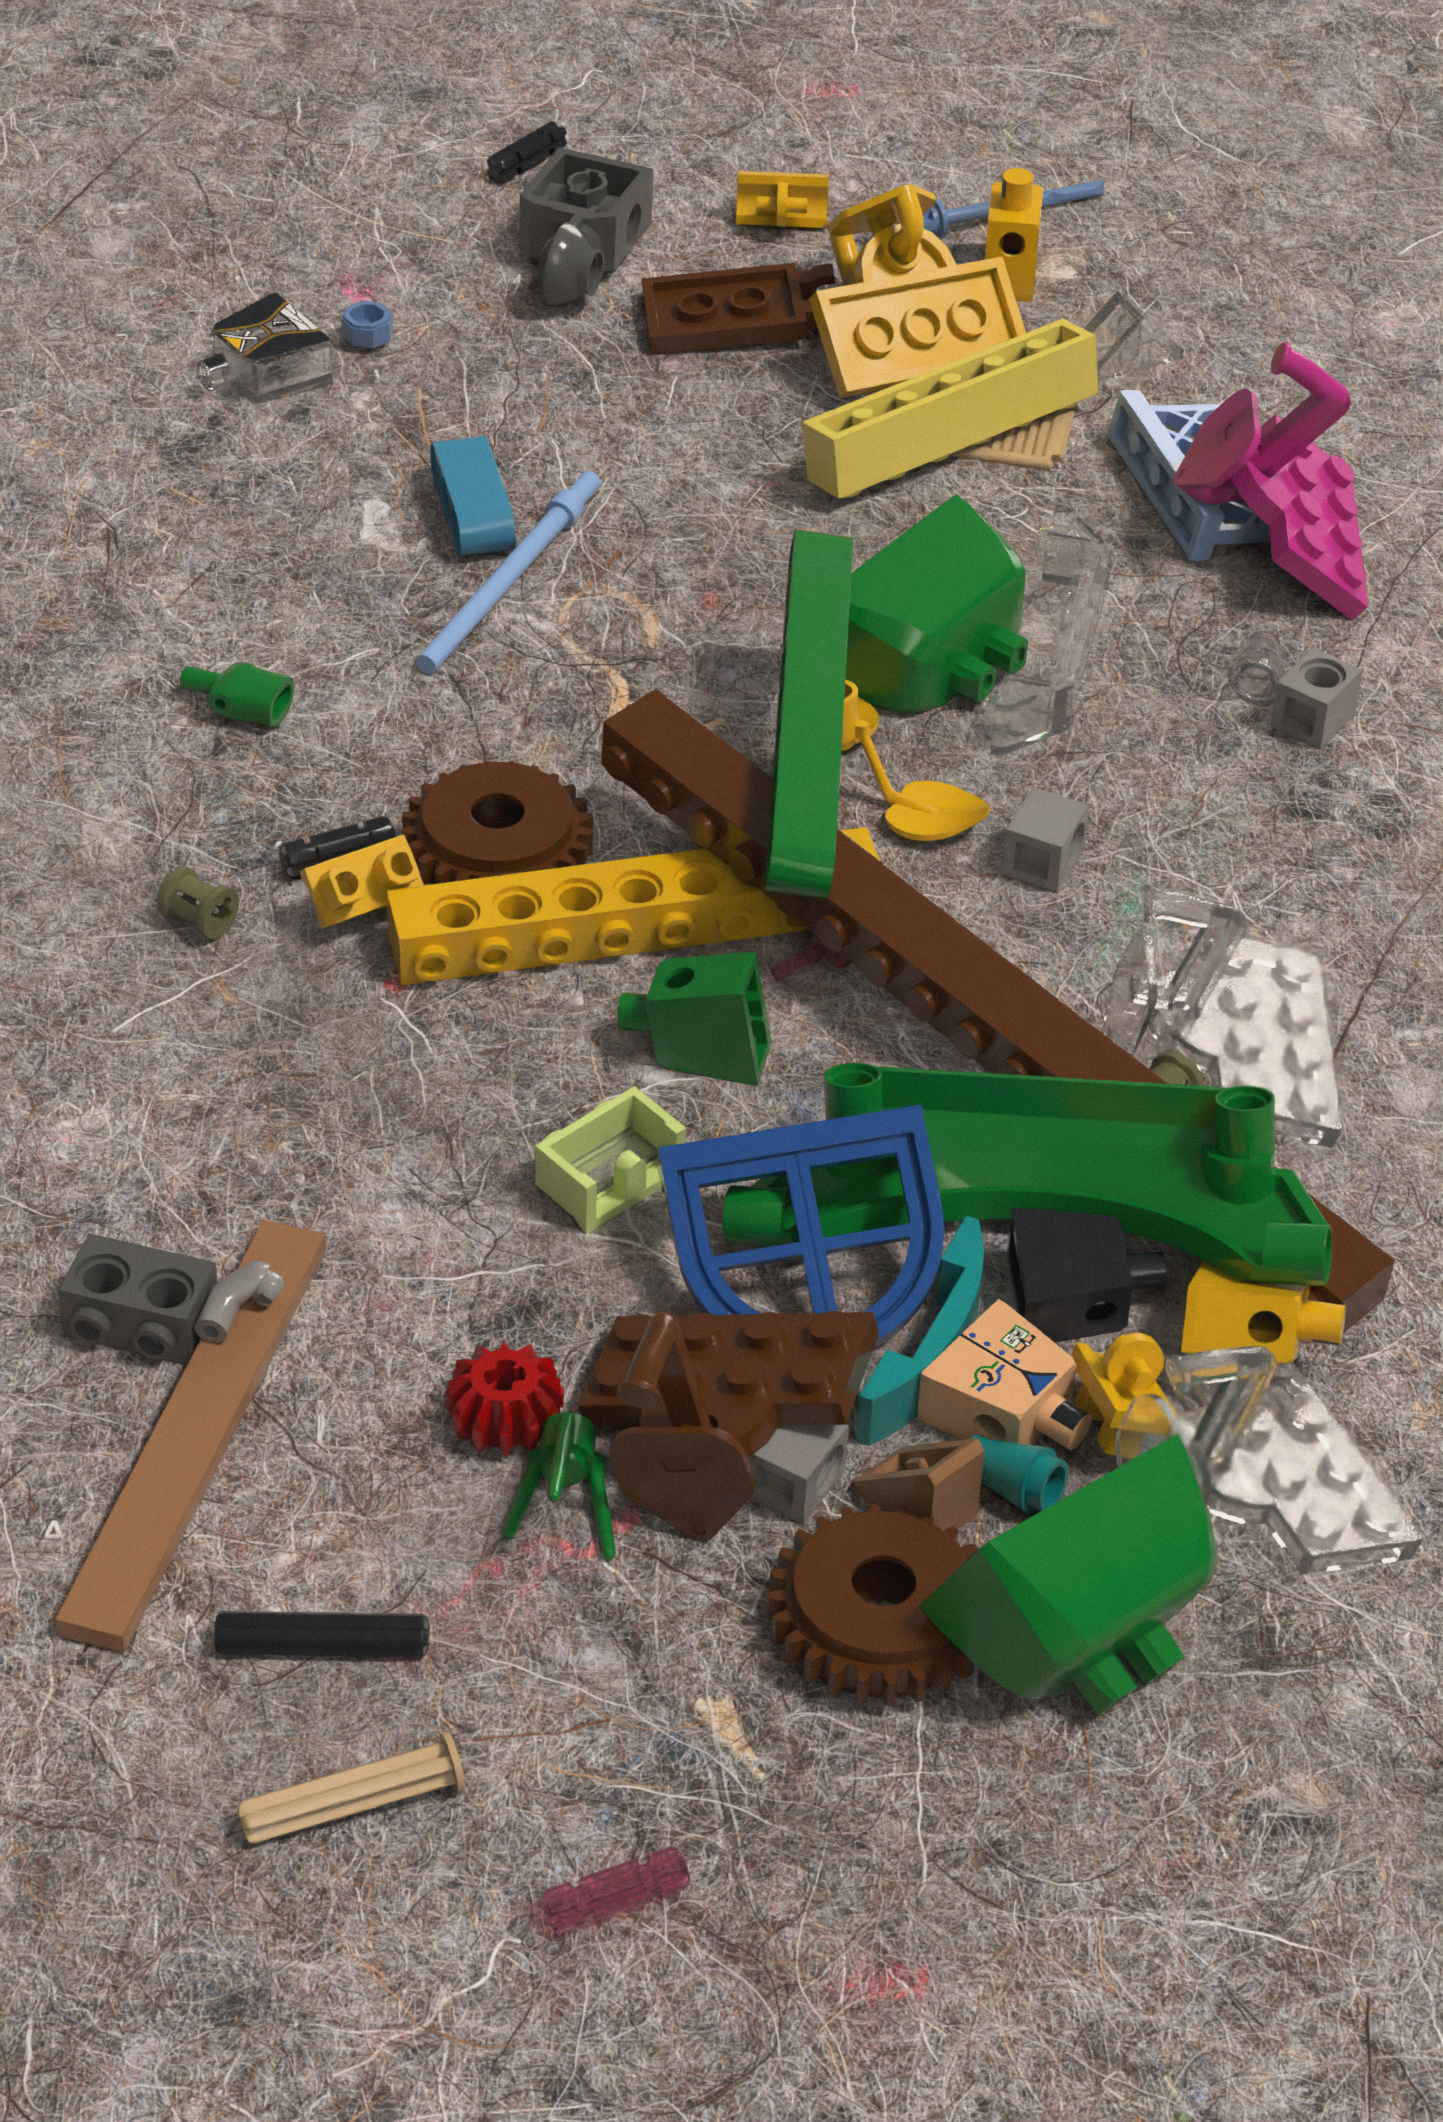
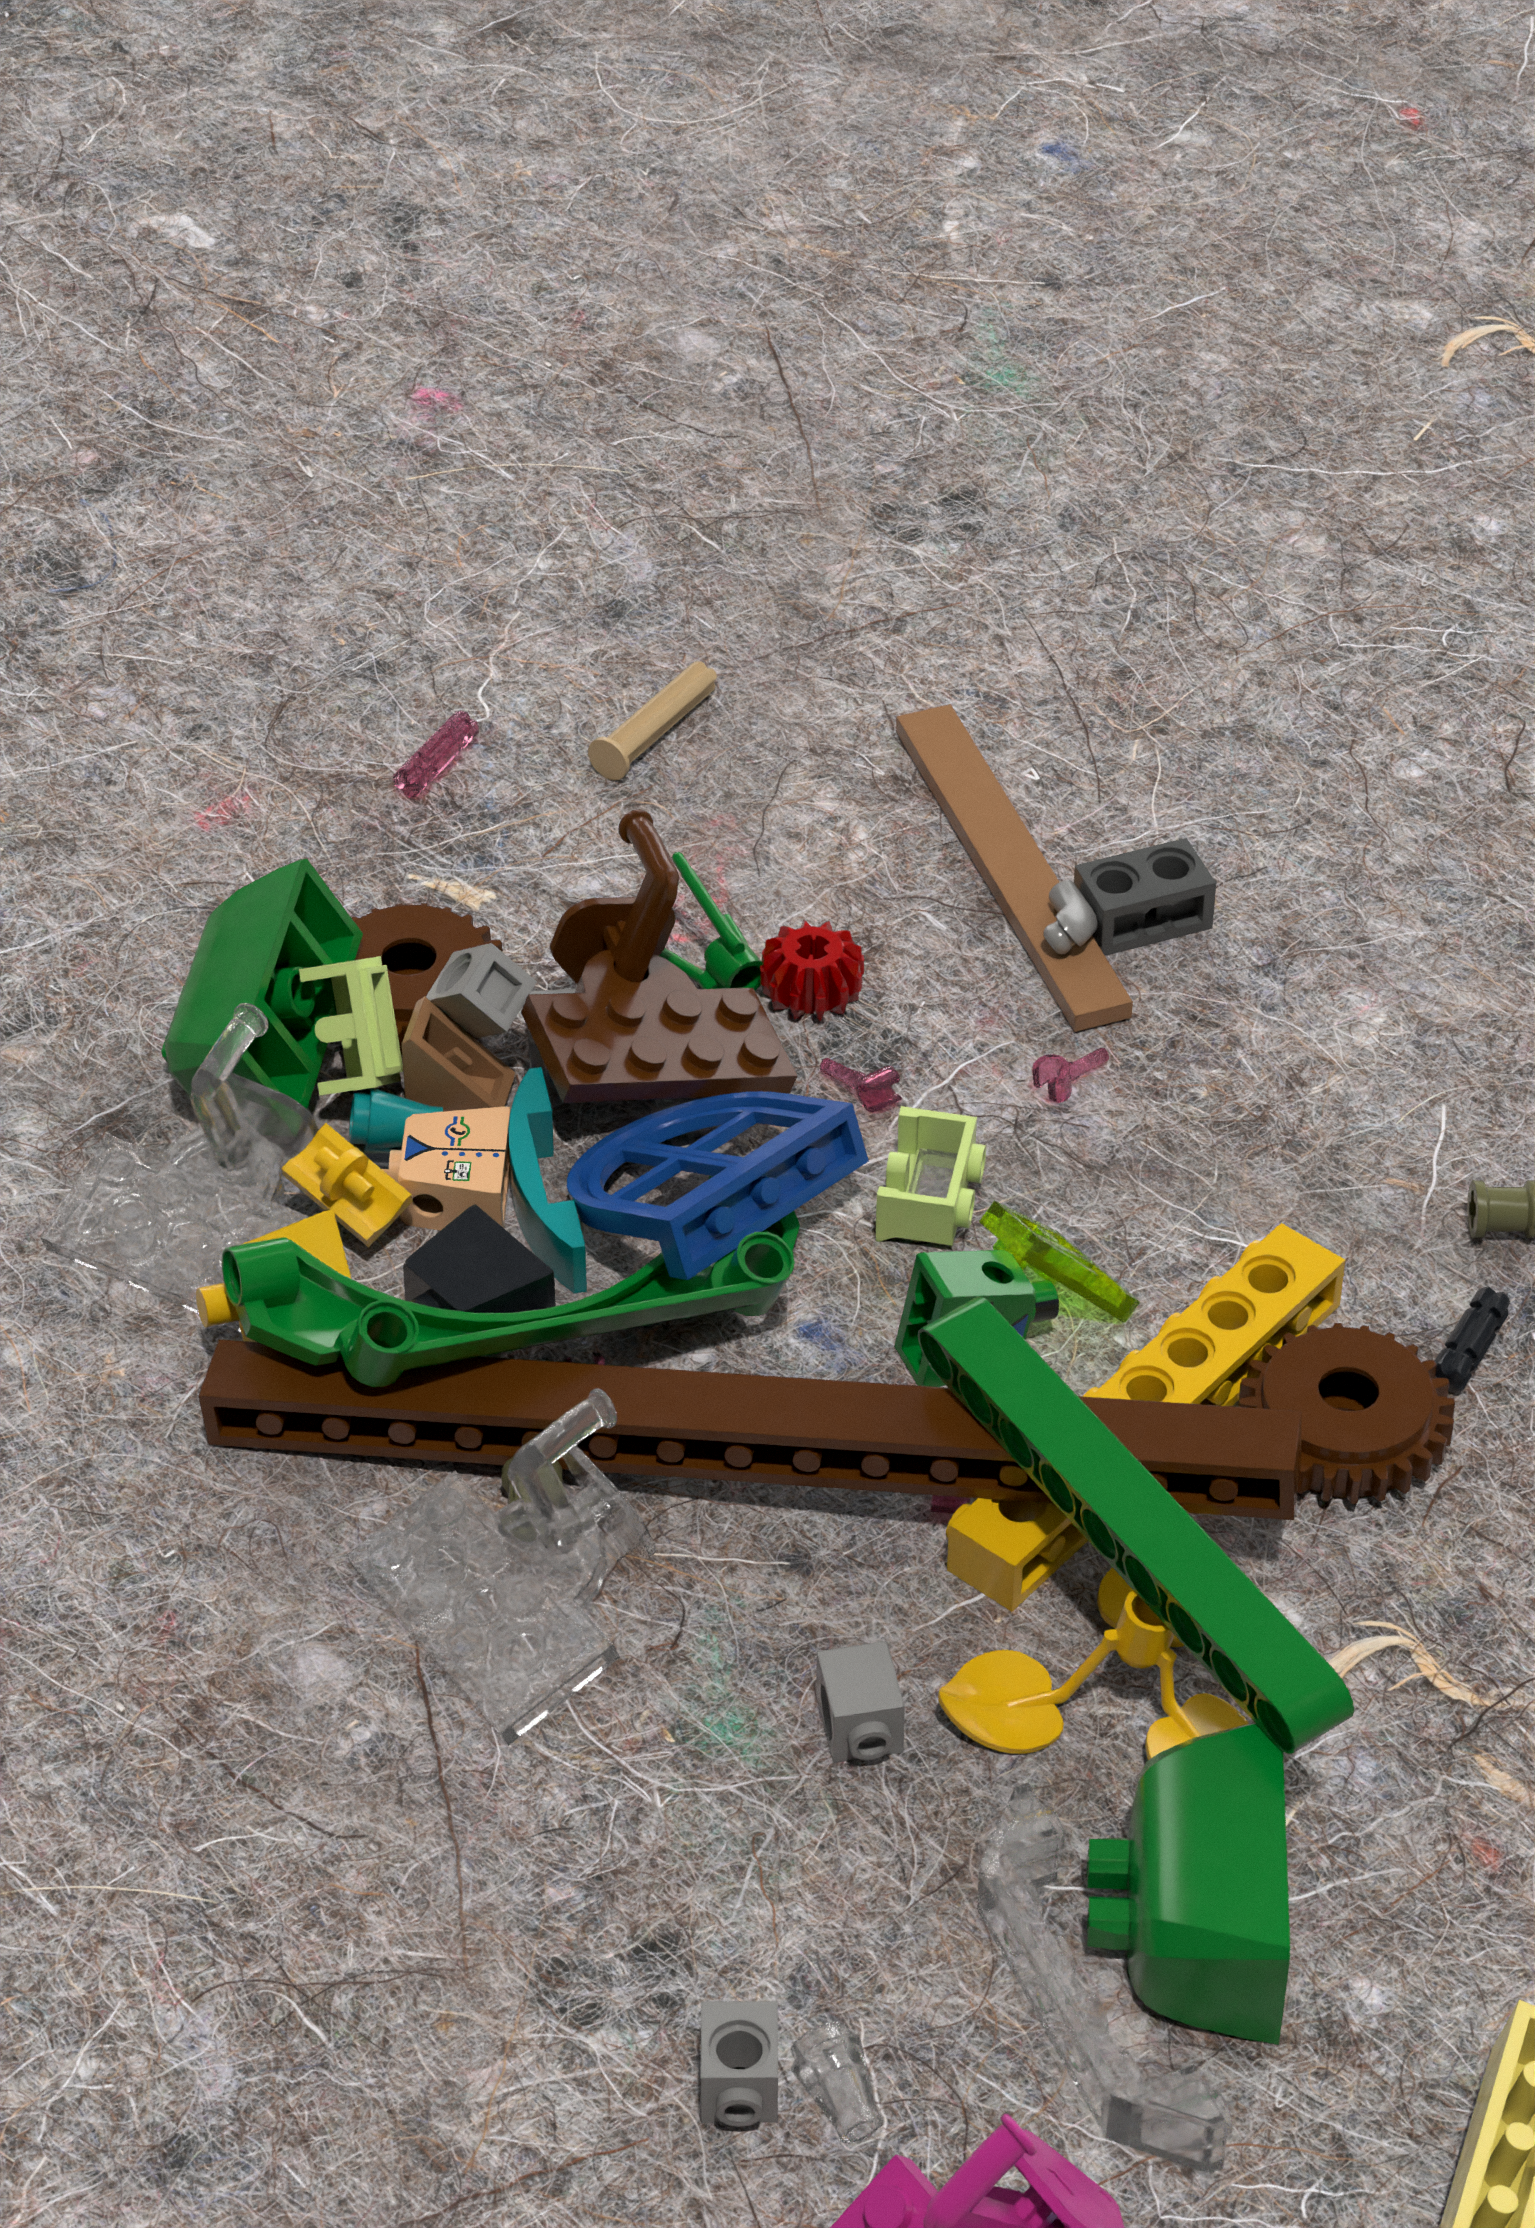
camera: 145 degrees right, 0 degrees up
black axle [214,1611,430,1657] -> none
yellow hips [300,834,424,930] -> none
none -> yellowish green window [299,956,403,1096]
none -> light grey brick [426,943,537,1038]
none -> clear pink hand [820,1058,902,1112]
none -> clear neon green wing [979,1201,1140,1323]
none -> clear pink hand [1032,1047,1109,1103]

